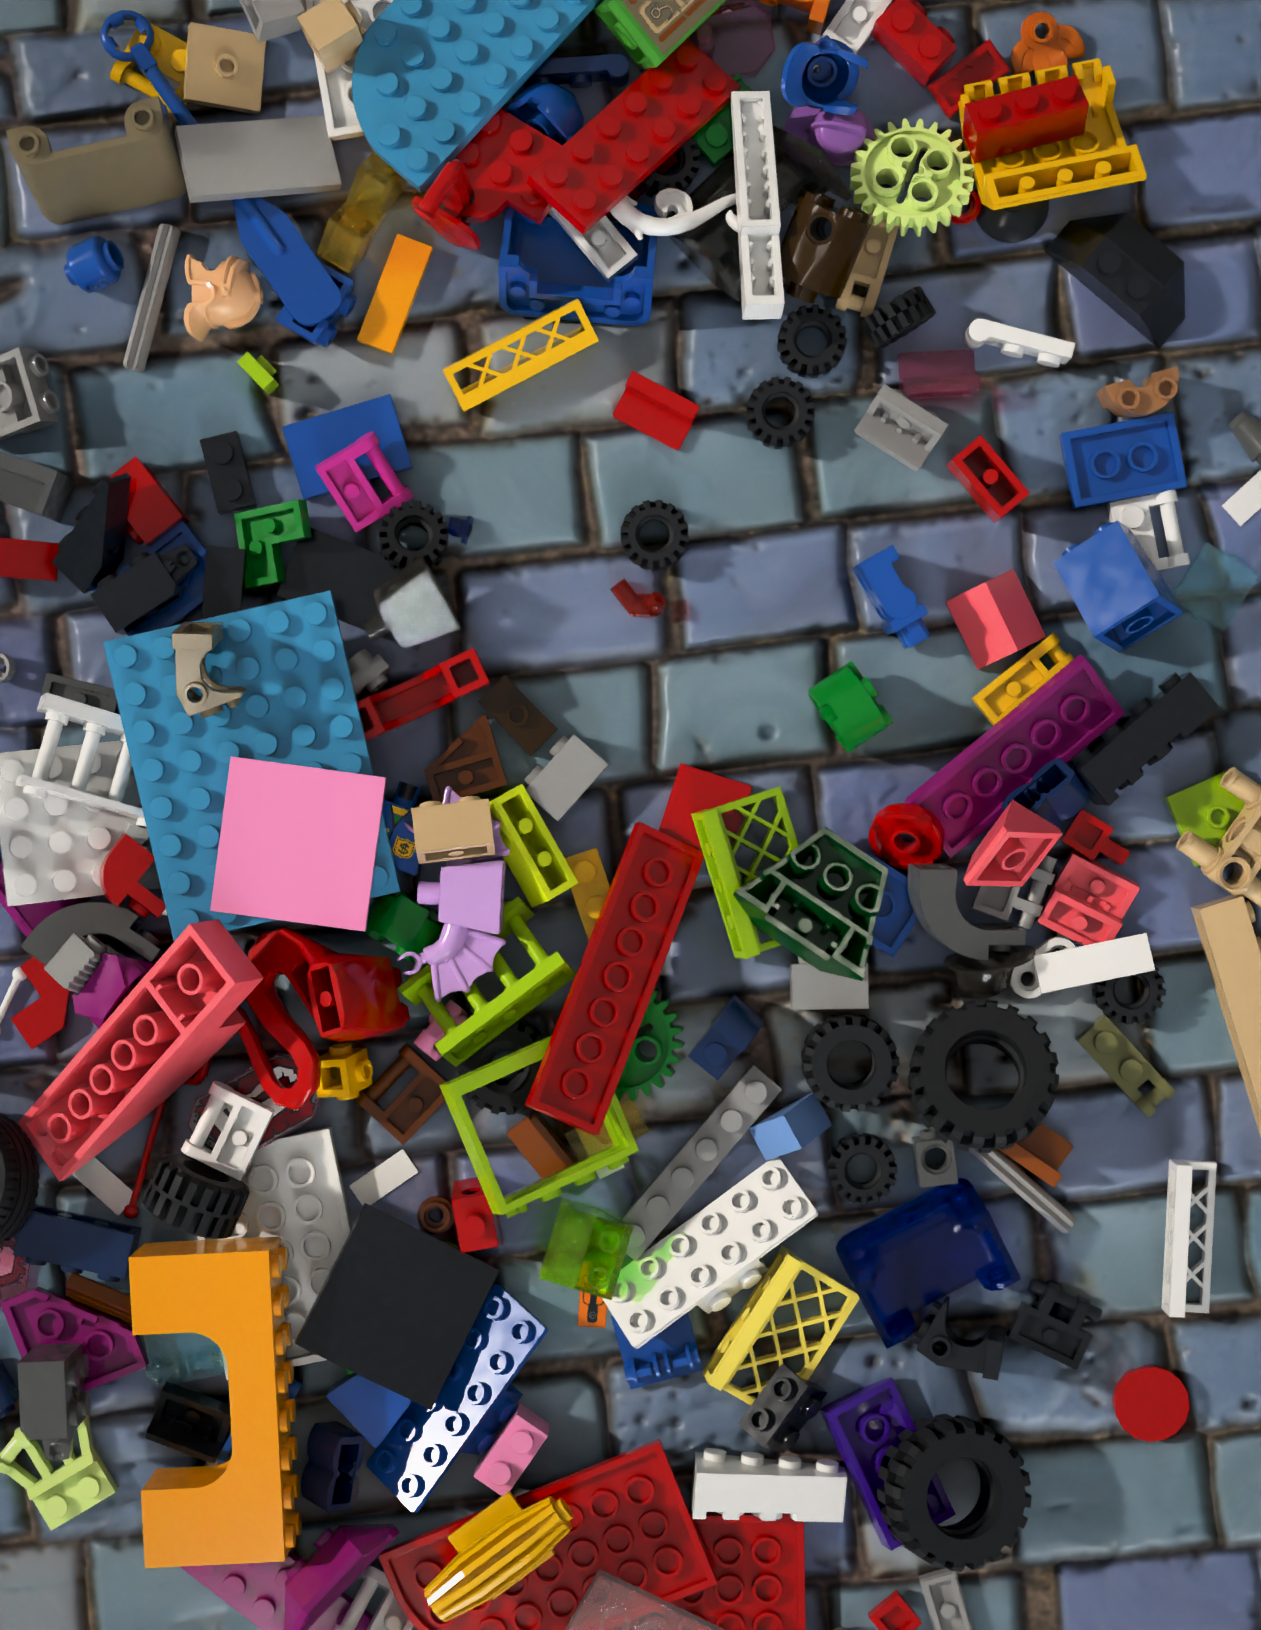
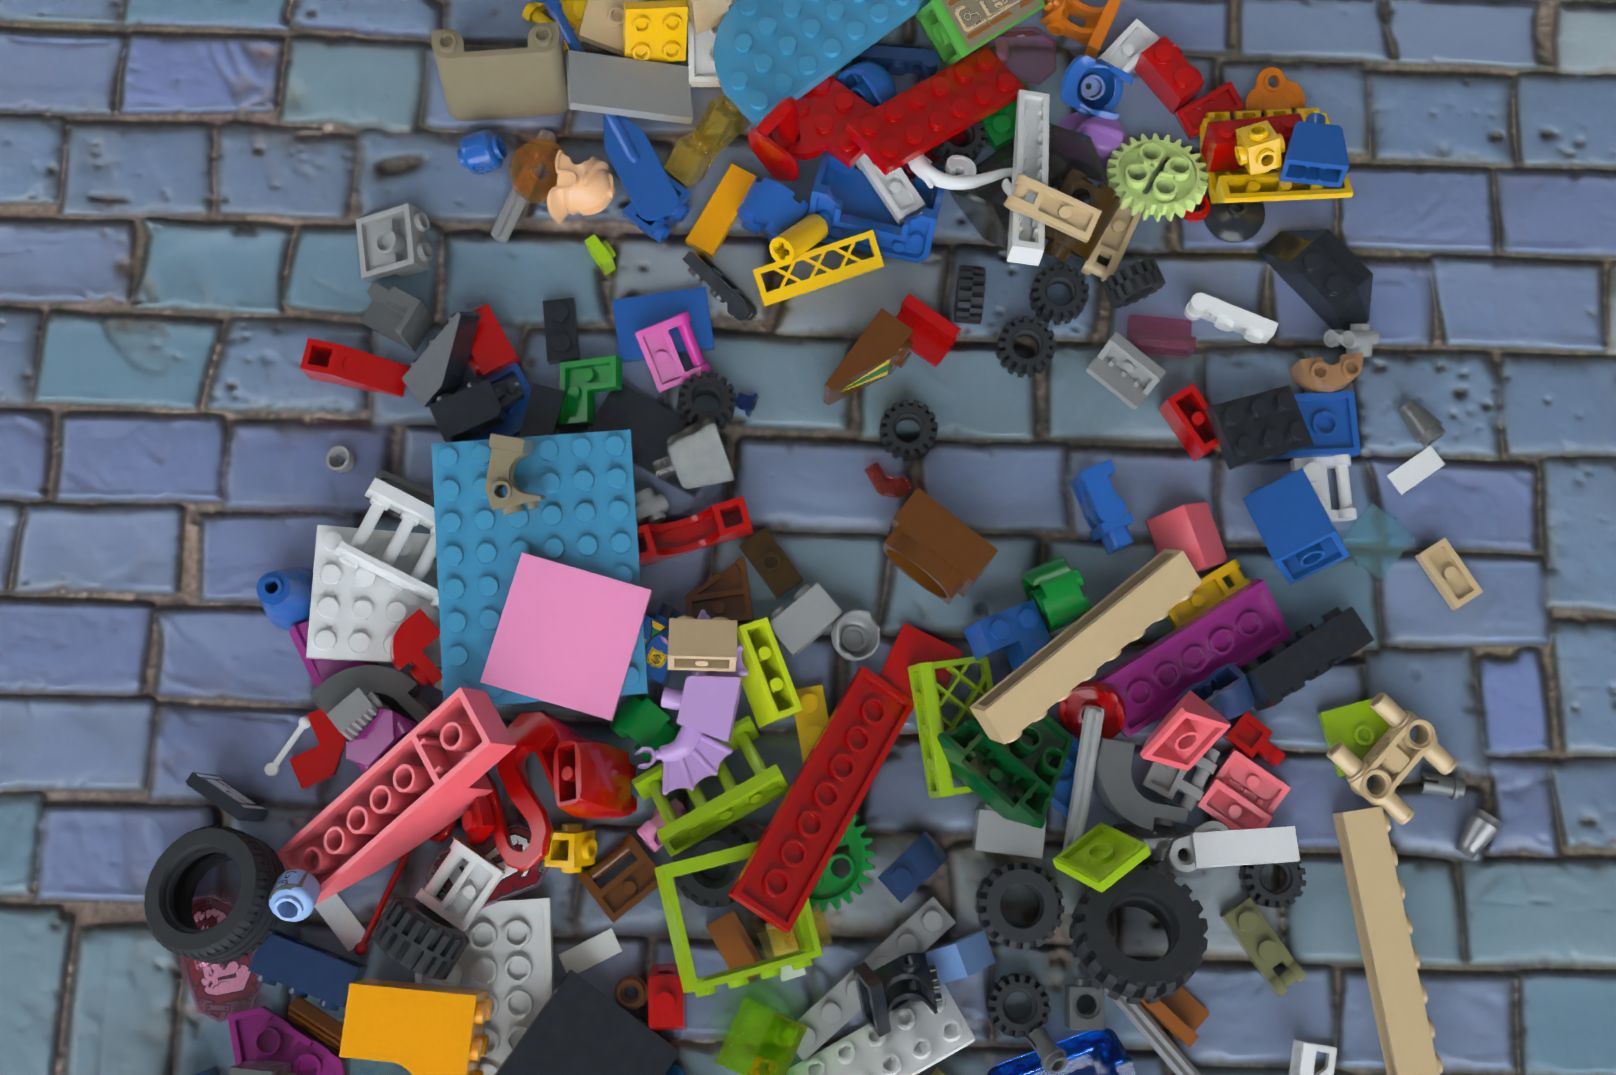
camera: 10 degrees right, 10 degrees down
none -> light blue head [269,869,320,922]
none -> orange sticker [452,837,505,872]
none -> red plate [462,797,496,845]
none -> clear orange plate [509,139,566,204]
none -> yellow plate [623,0,688,62]
none -> black hinge [682,251,758,321]
none -> blue brick [737,177,809,242]
none -> yellow piece [769,214,828,265]
none -> reddish brown slope [824,308,914,405]
none -> light grey hair [831,609,880,661]
none -> black tile [853,952,943,1037]
none -> reddish brown container [883,488,998,604]
none -> black tyre [954,265,986,324]
none -> blue brick [963,600,1051,671]
none -> tan brick [969,549,1202,744]
none -> tan plate [1004,174,1102,243]
none -> dark grey pin [1027,1027,1067,1073]
none -> lime plate [1053,822,1151,893]
none -> light grey axle [1062,706,1104,851]
none -> black plate [1205,385,1314,470]
none -> yellow brick [1235,120,1285,175]
none -> blue torso [1279,113,1349,188]
none -> light grey plate [1324,323,1379,357]

